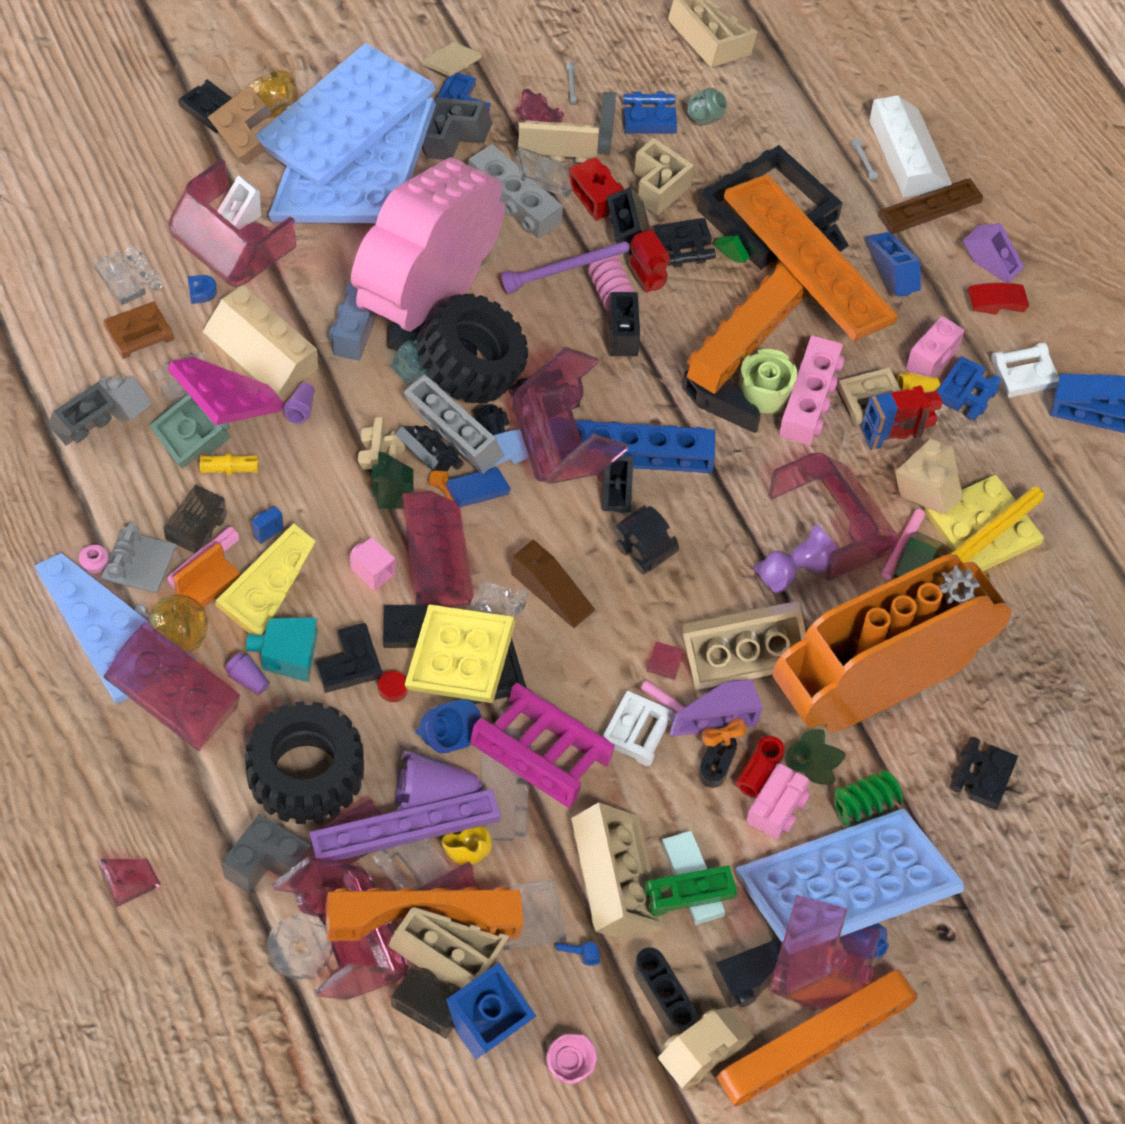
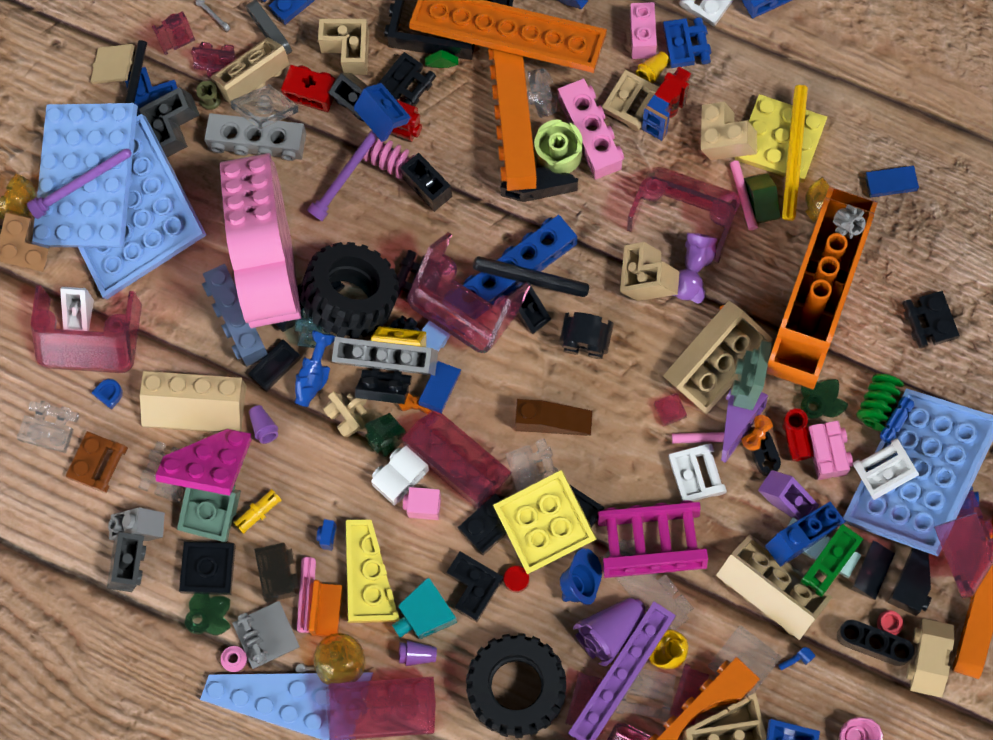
camera: 30 degrees left, 15 degrees up
none -> medium lavender piece [27,148,132,219]
none -> black bar [124,40,147,103]
none -> clear pink plate [152,11,195,55]
none -> black plate [179,541,236,595]
none -> clear green plate [185,594,231,635]
none -> olive bush [196,81,221,110]
none -> black tile [248,339,301,392]
none -> blue animal [295,330,336,407]
none -> blue panel [354,83,411,142]
none -> yellow slope [371,326,426,347]
none -> white brick [371,445,429,506]
none -> black axle [473,256,589,297]
none -> clear plate [527,68,557,118]
none -> tan brick [620,242,680,301]
none -> sand green plate [731,341,772,411]
none -> medium lavender slope [758,470,819,520]
none -> blue slope [765,501,846,567]
none -> black slope [851,540,895,600]
none -> white plate [852,438,919,500]
none -> blue tile [865,166,919,198]
none -> coral plate [877,610,903,635]
none -> blue axle [880,396,914,444]

